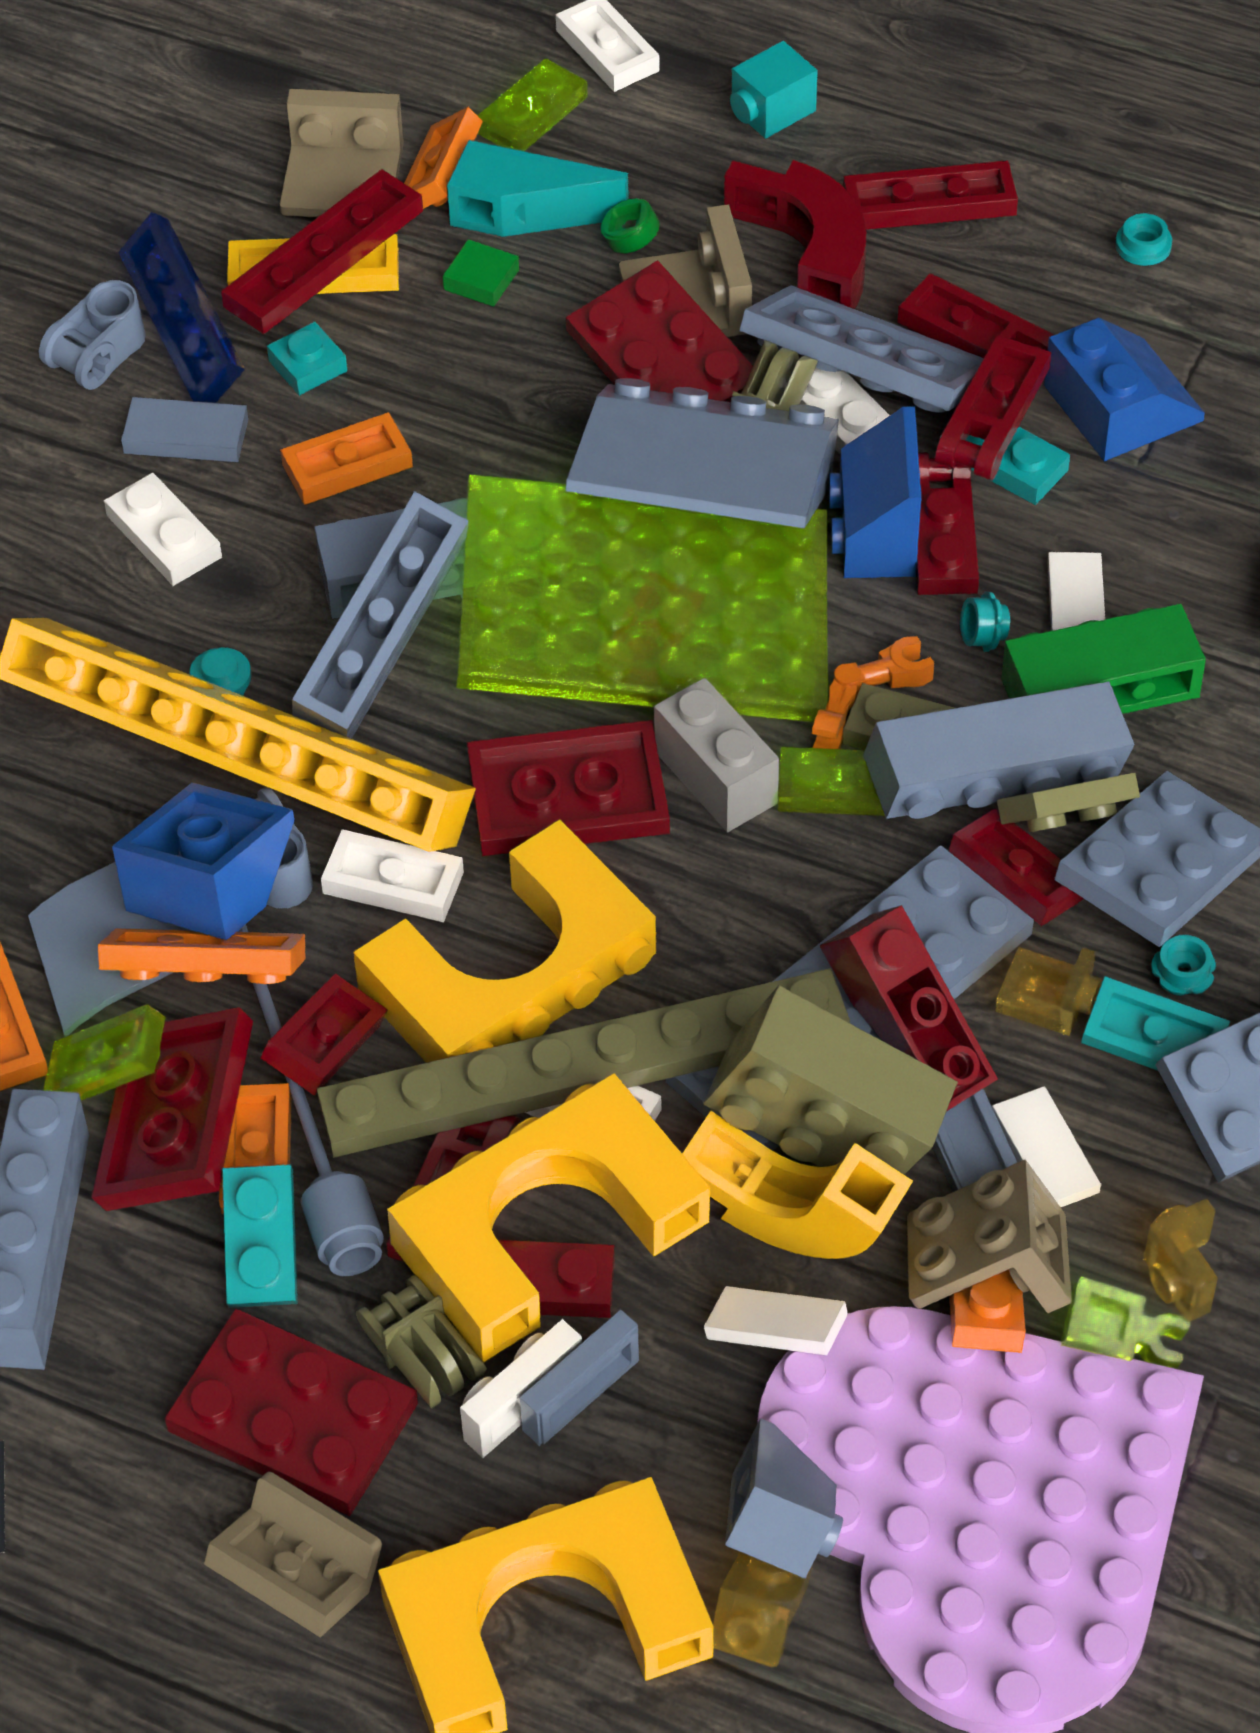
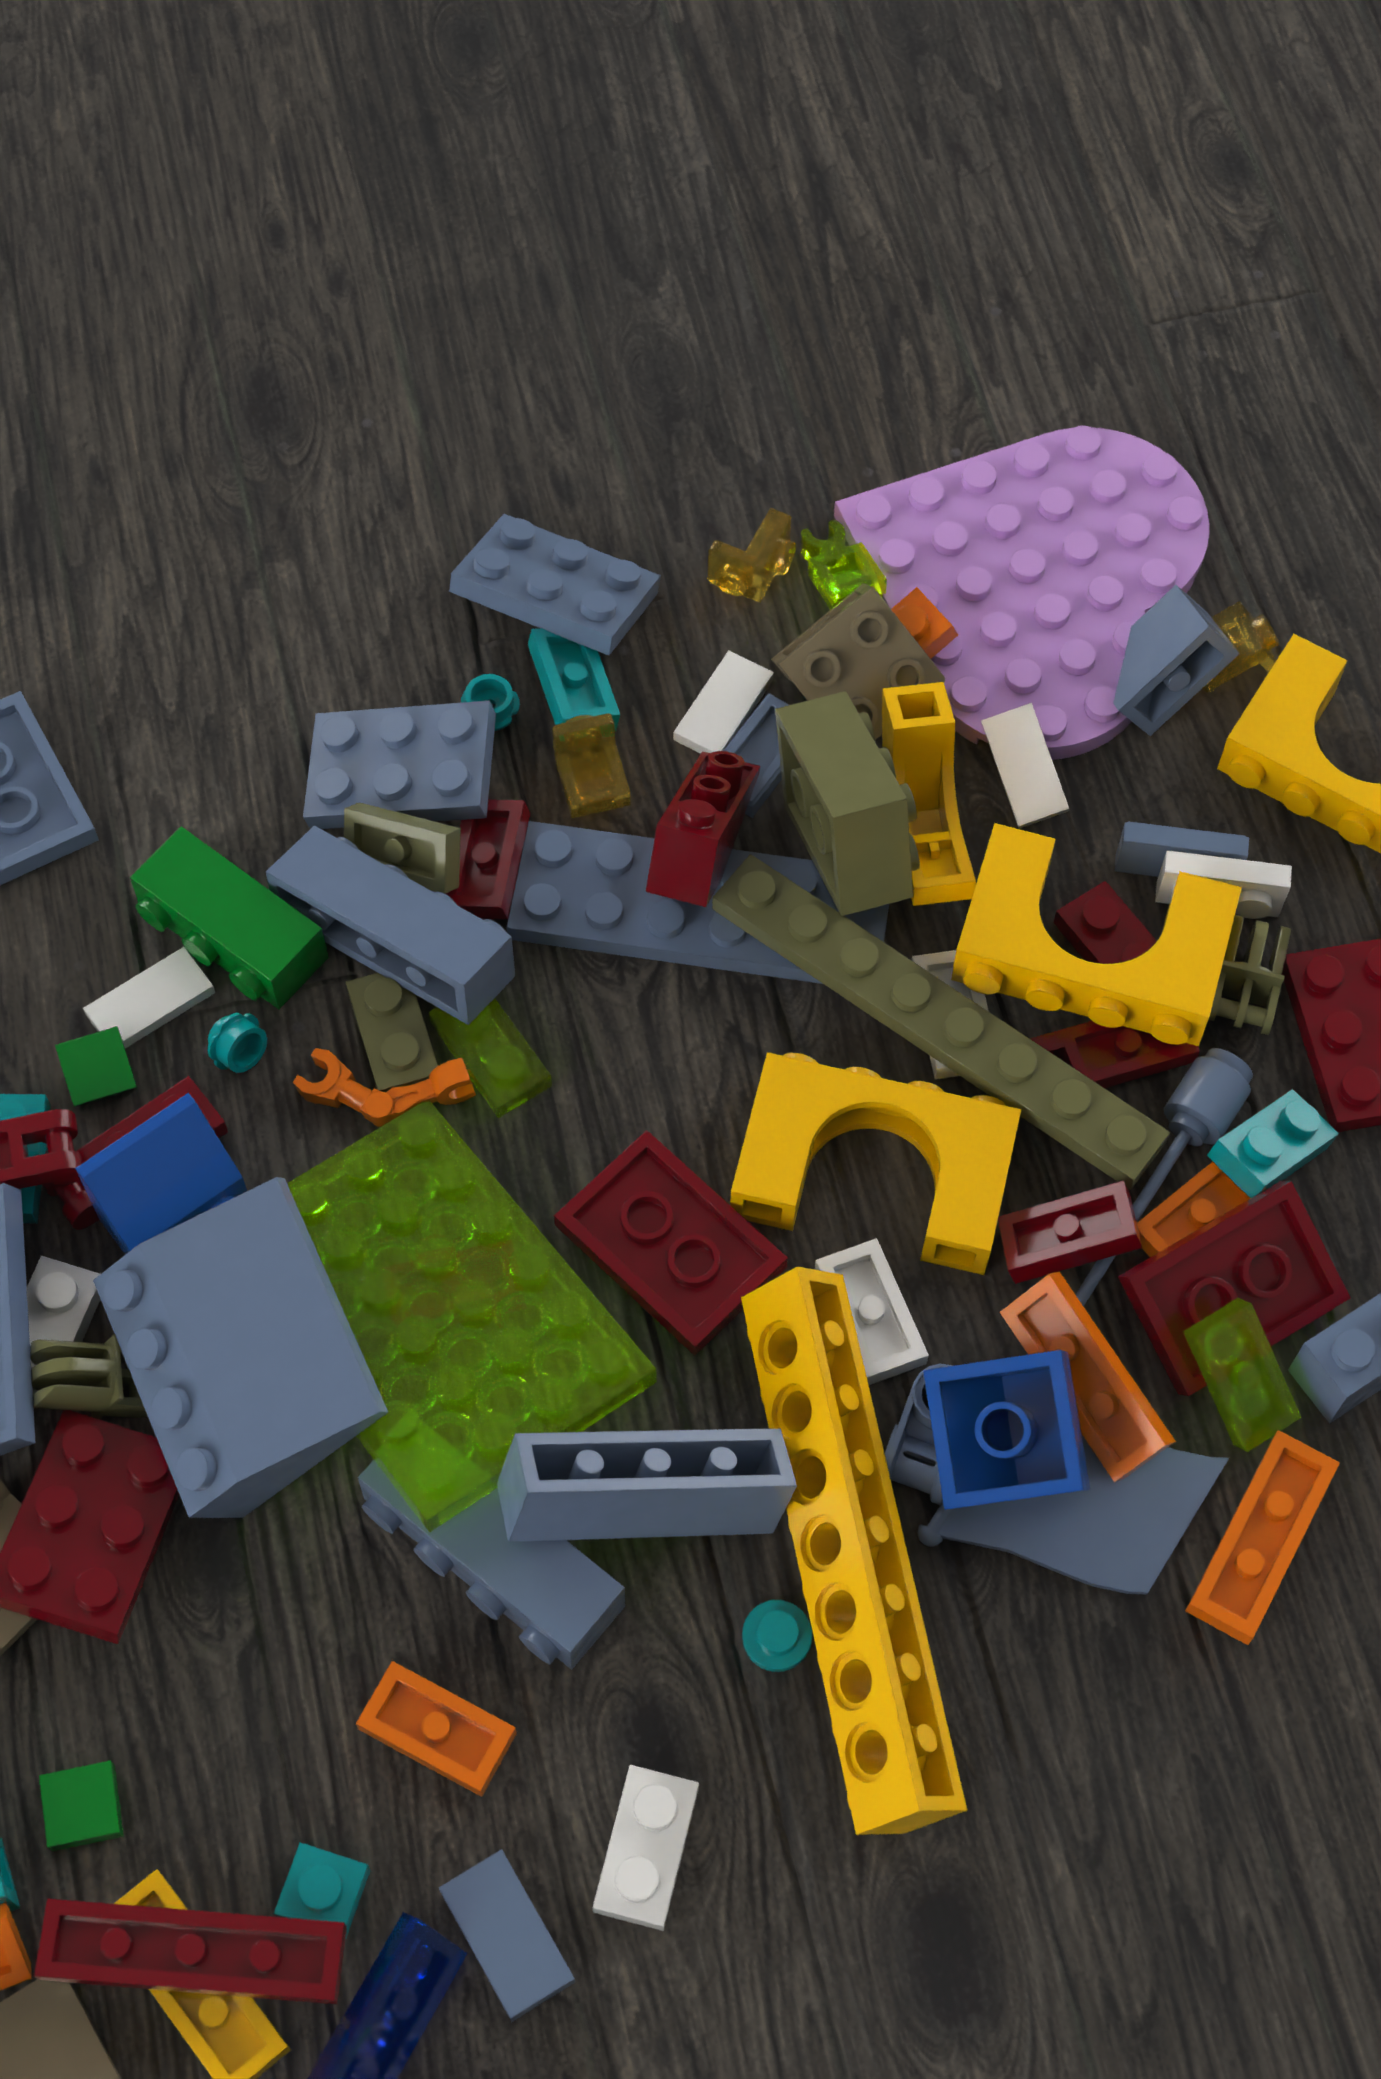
camera: 130 degrees left, 10 degrees up
light grey brick [654,678,779,833] -> none
none -> green tile [55,1026,137,1107]

